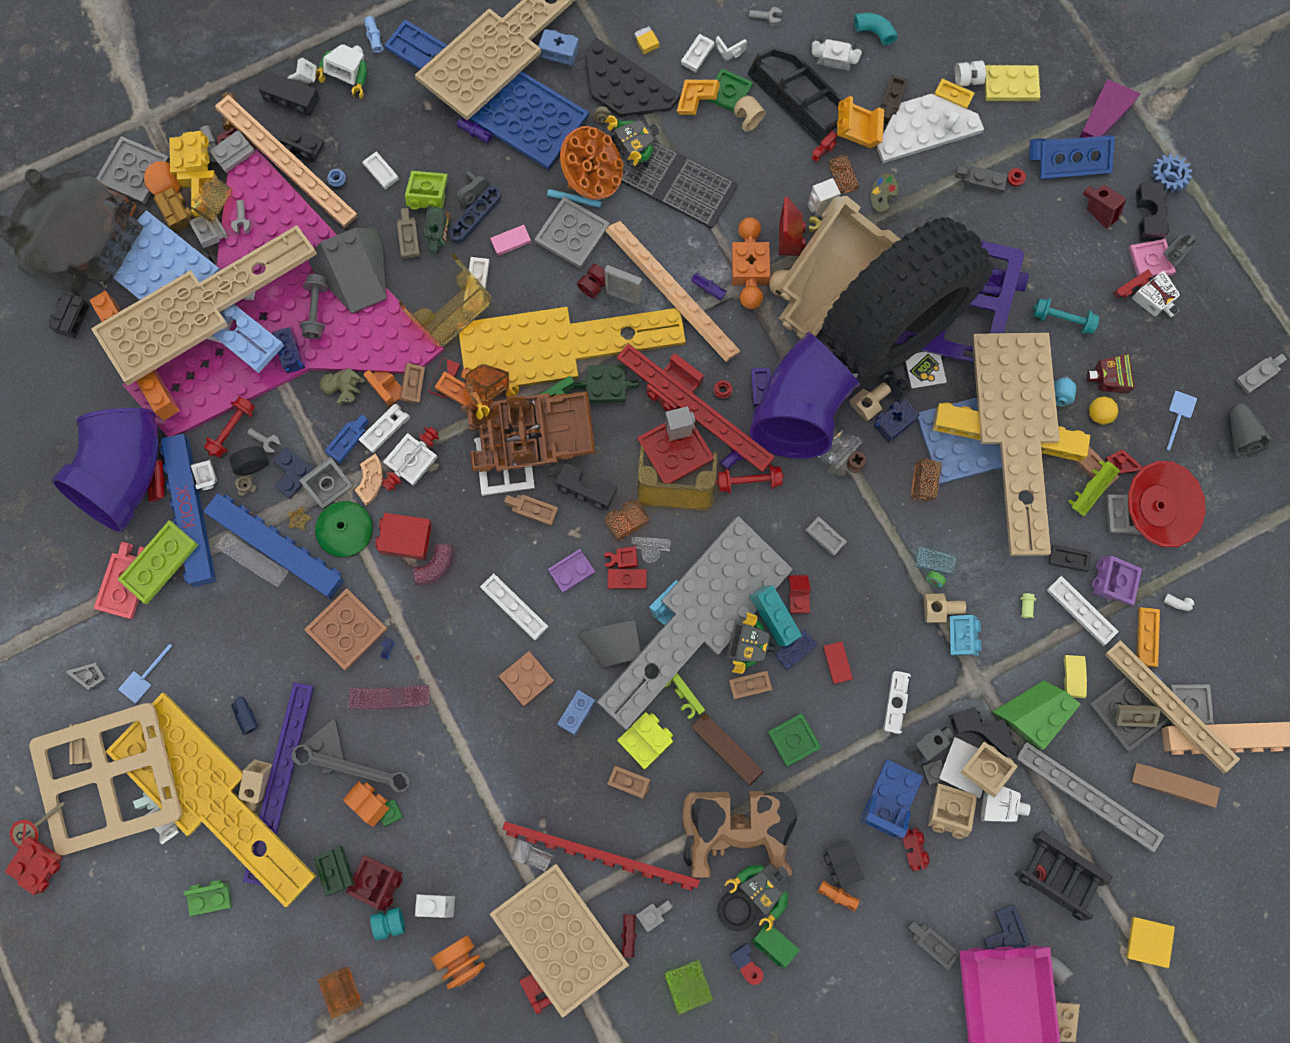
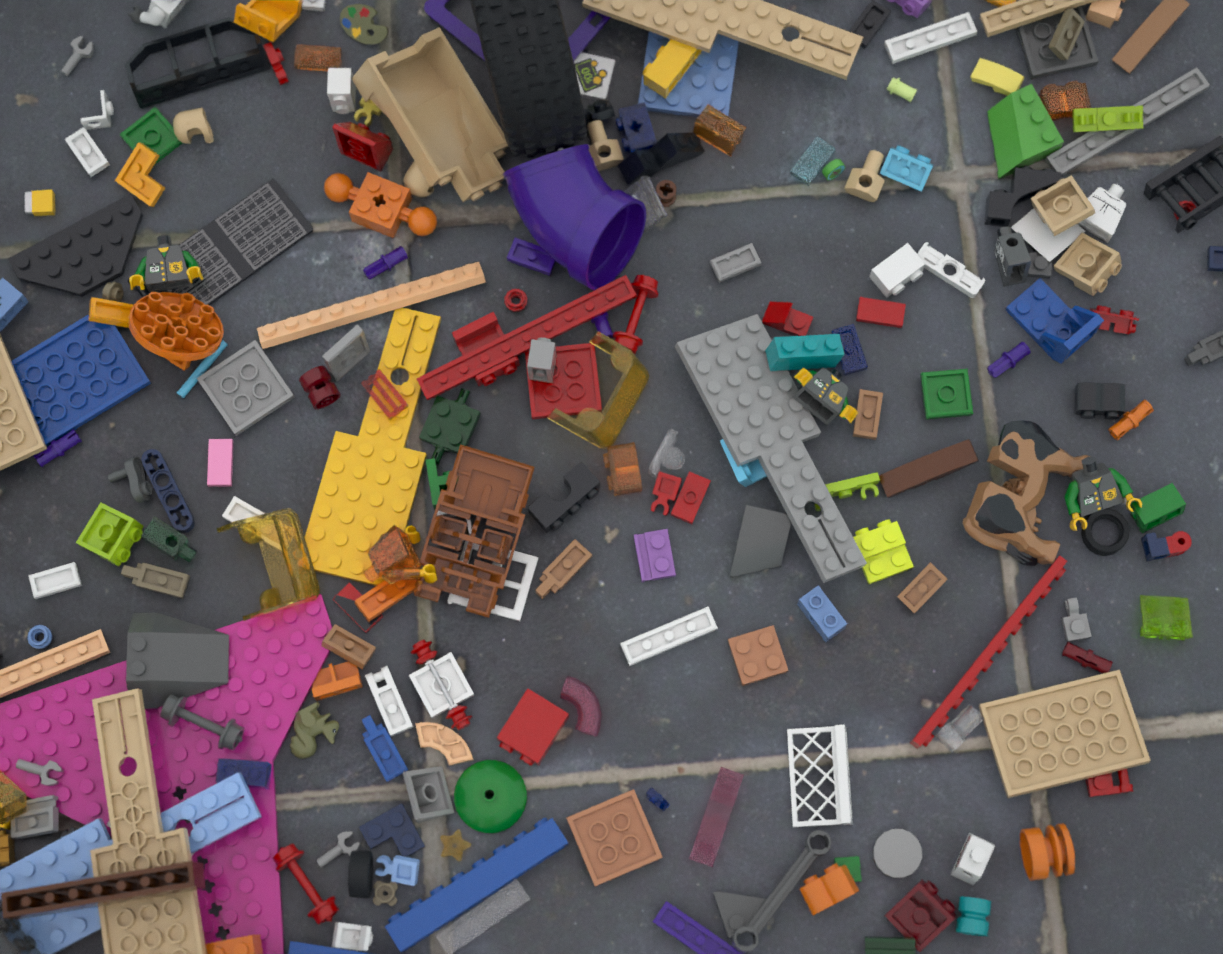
camera: 65 degrees left, 0 degrees up
none -> reddish brown brick [1,861,205,920]
none -> light orange tile [89,297,134,328]
none -> clear red tile [361,369,408,420]
none -> light blue plate [375,855,420,886]
none -> black arch [617,132,705,185]
none -> white fence [787,724,853,827]
none -> white brick [869,243,925,298]
none -> light grey tile [873,829,922,878]
none -> dark purple axle [987,342,1031,378]
none -> clear orange brick [1038,81,1091,121]
none -> lime plate [1073,105,1143,132]

